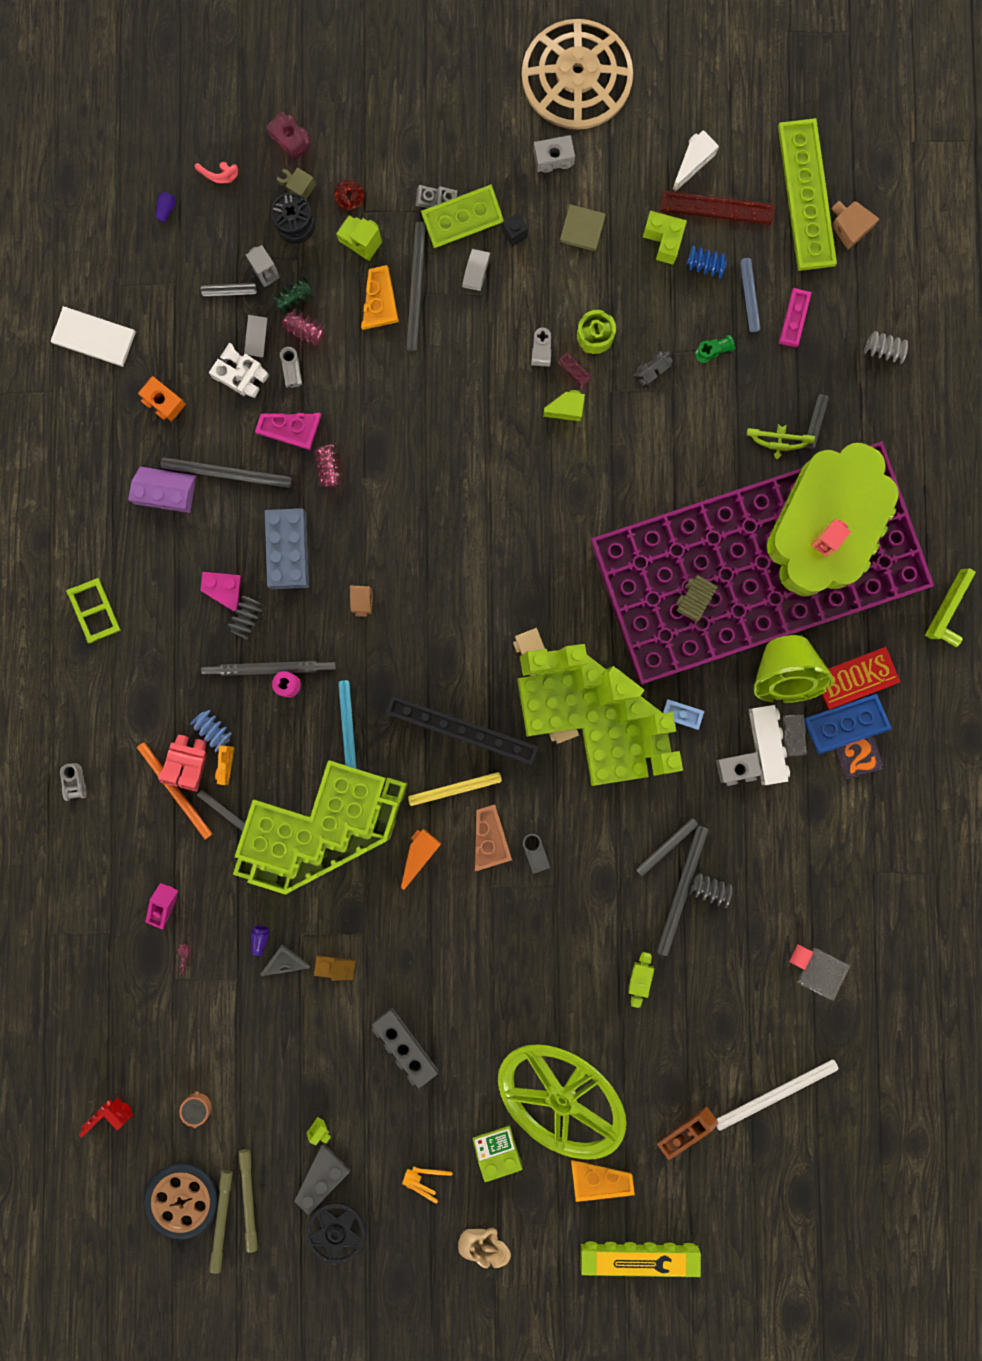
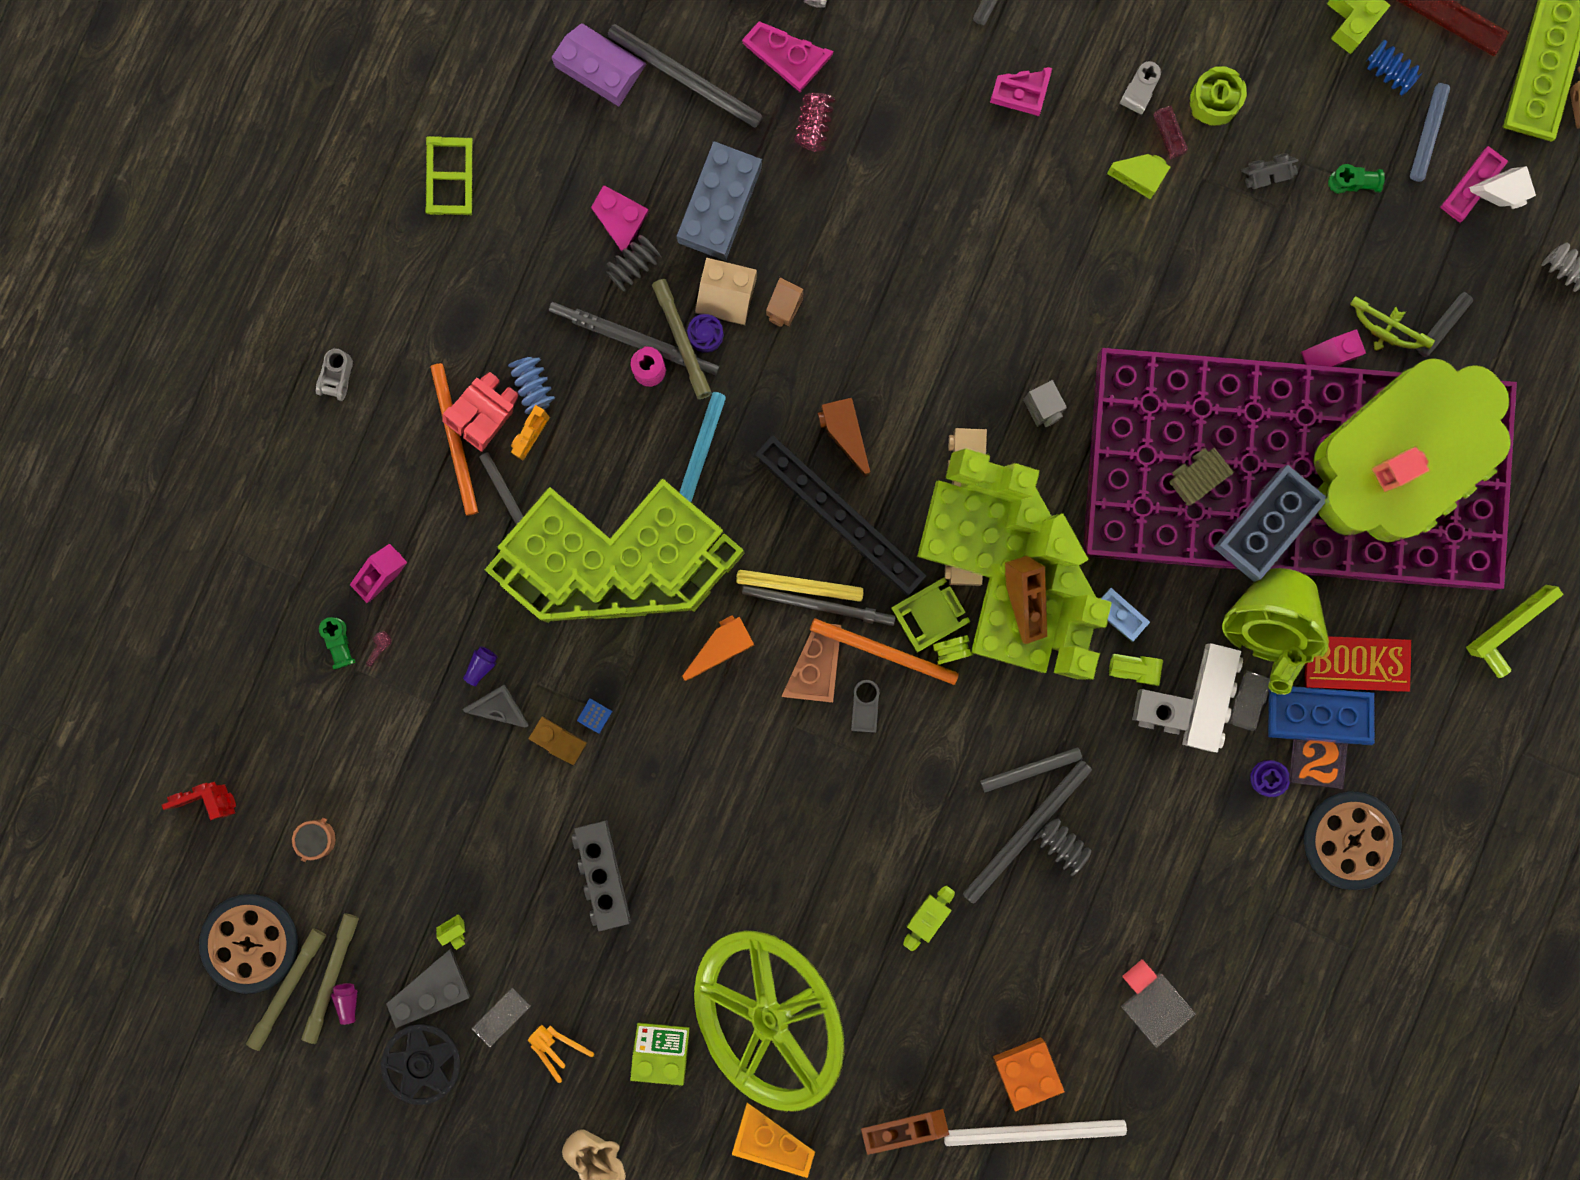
camera: 20 degrees right, 0 degrees up
none -> green connector [319,617,356,670]
none -> magenta cone [331,983,357,1025]
none -> clear slope [472,988,530,1047]
none -> blue tile [577,698,613,734]
none -> olive piece [652,279,712,399]
none -> dark purple wheel [687,314,724,353]
none -> tan slope [695,258,757,325]
none -> dark grey bar [742,584,896,626]
none -> orange piece [810,618,959,685]
none -> dark orange slope [818,398,871,477]
none -> lime container [891,577,971,653]
none -> lime wheel [933,635,973,665]
none -> dark pink wing [990,67,1052,116]
none -> orange brick [993,1037,1064,1112]
none -> dark orange slope [1005,556,1047,644]
none -> light grey brick [1023,380,1067,427]
none -> lime piece [1109,654,1163,686]
none -> sand blue brick [1213,465,1327,582]
none -> dark purple wheel [1250,760,1290,797]
none -> lime piece [1268,646,1306,695]
none -> dark pink slope [1301,329,1366,367]
none -> wedge [1304,791,1402,890]
none -> white slope [1469,166,1536,209]

